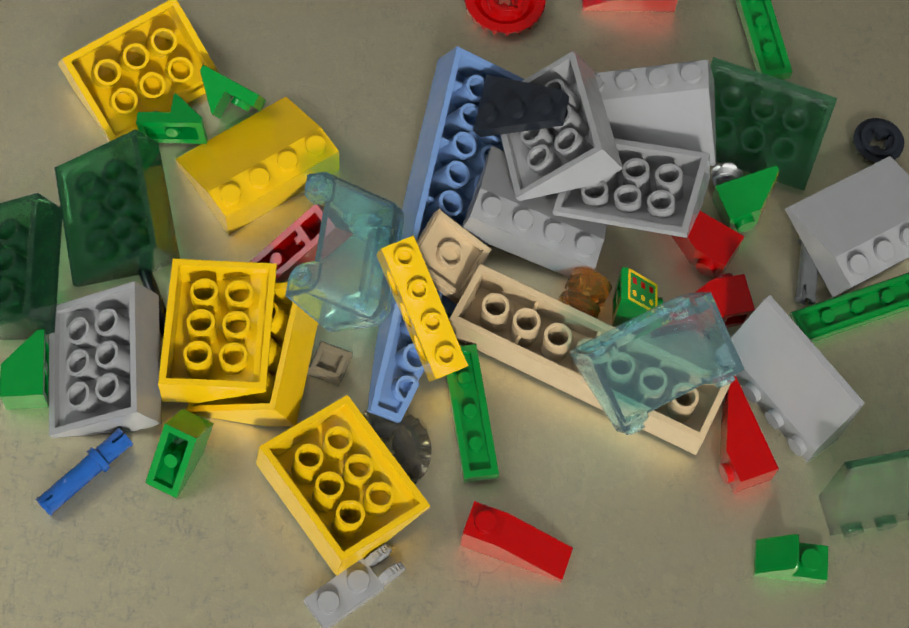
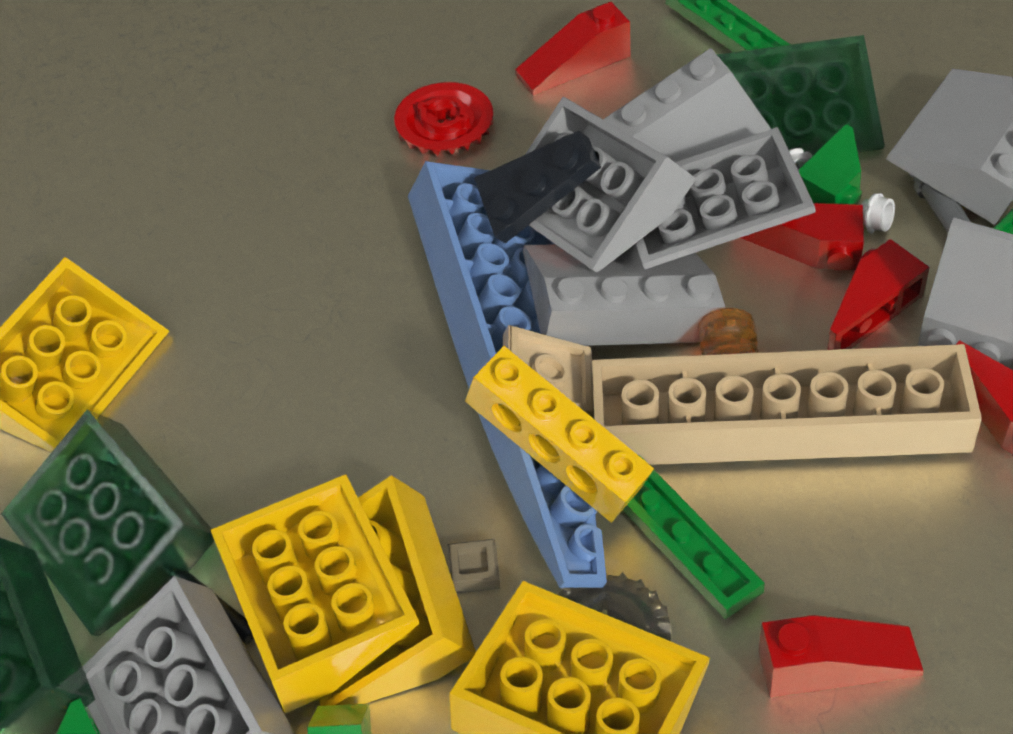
camera: 15 degrees left, 15 degrees down
green slope [136,93,208,144] -> none
yellow slope [175,97,340,235] -> none
green slope [200,65,266,119] -> none
red slope [249,203,351,283] -> none
clear light blue windscreen [285,172,404,332] -> none
clear light blue windscreen [570,292,745,435] -> none
green slope [612,267,663,329] -> none
black gear [852,118,904,163] -> none
none -> white plate [861,193,895,234]

